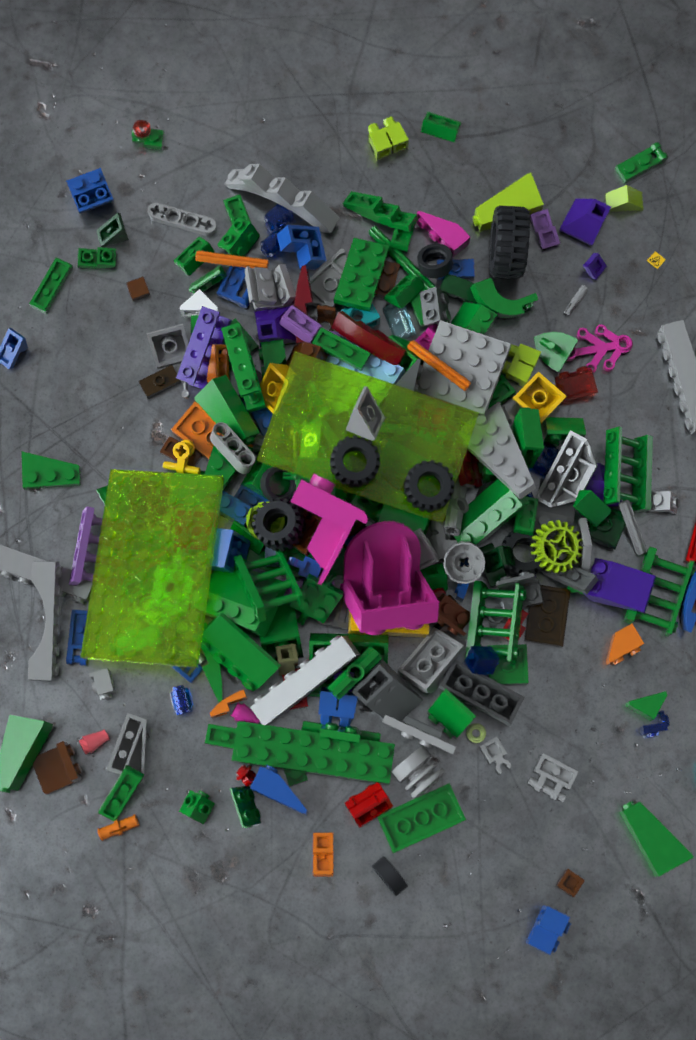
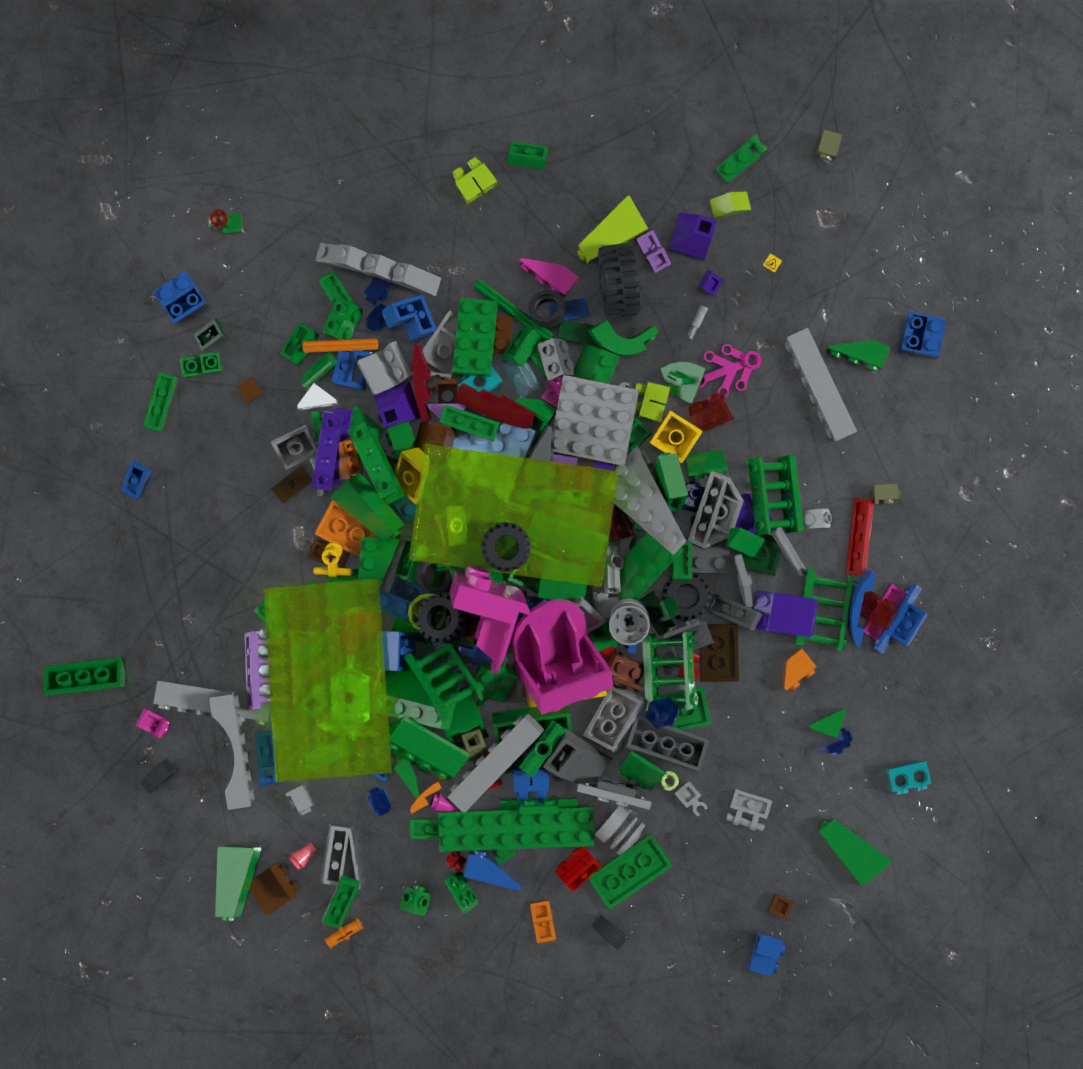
camera: 10 degrees left, 10 degrees up
green wing [21,451,81,490] -> none
light grey beam [148,203,217,236] -> none
light grey beam [210,422,255,474] -> none
light grey plate [244,266,277,305] -> none
medium lavender slope [279,305,322,344] -> none
green slope [342,191,418,232] -> none
light grey slope [346,386,385,441] -> none
green plate [390,224,416,252] -> none
black tyre [403,460,455,512] -> none
orange axle [407,340,471,391] -> none
lime gear [530,520,583,573] -> none

